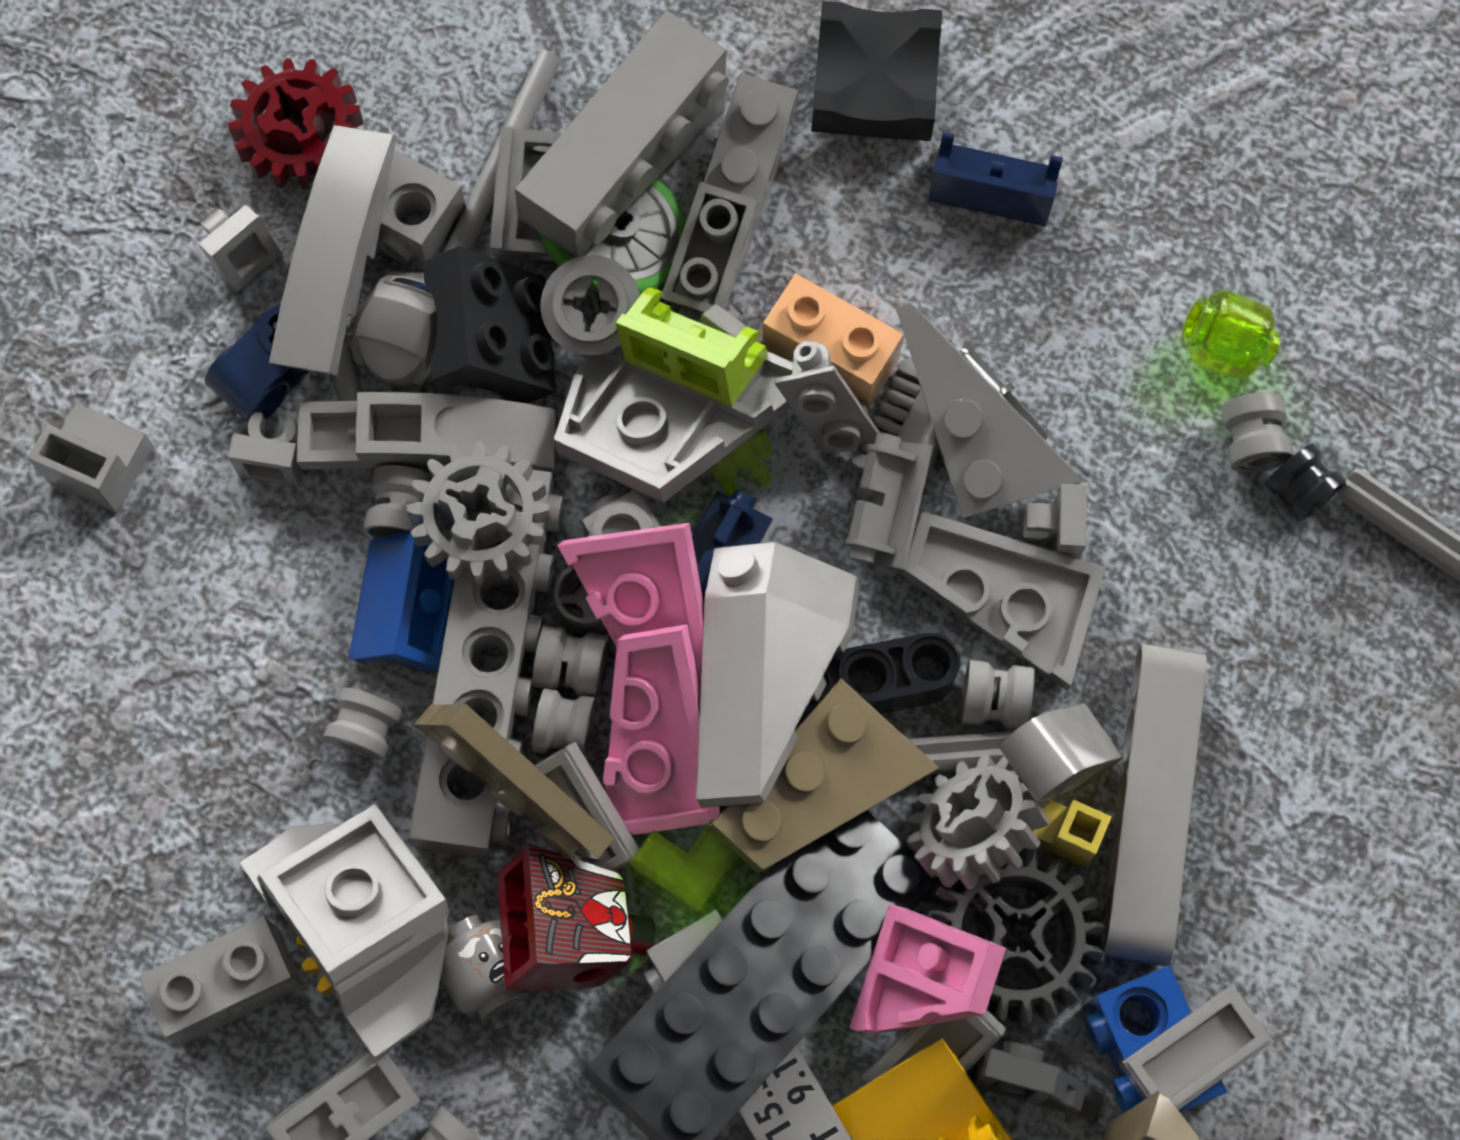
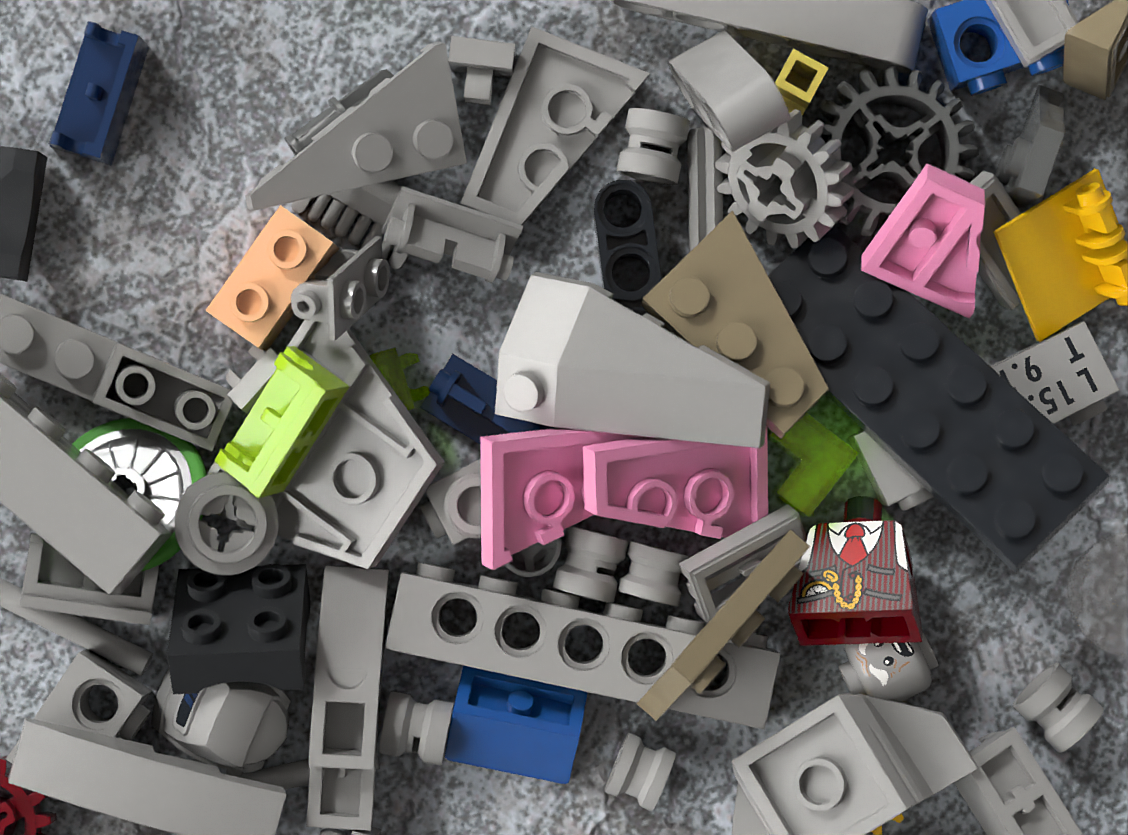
camera: 80 degrees left, 15 degrees up
light grey gear [407,441,551,585] -> none

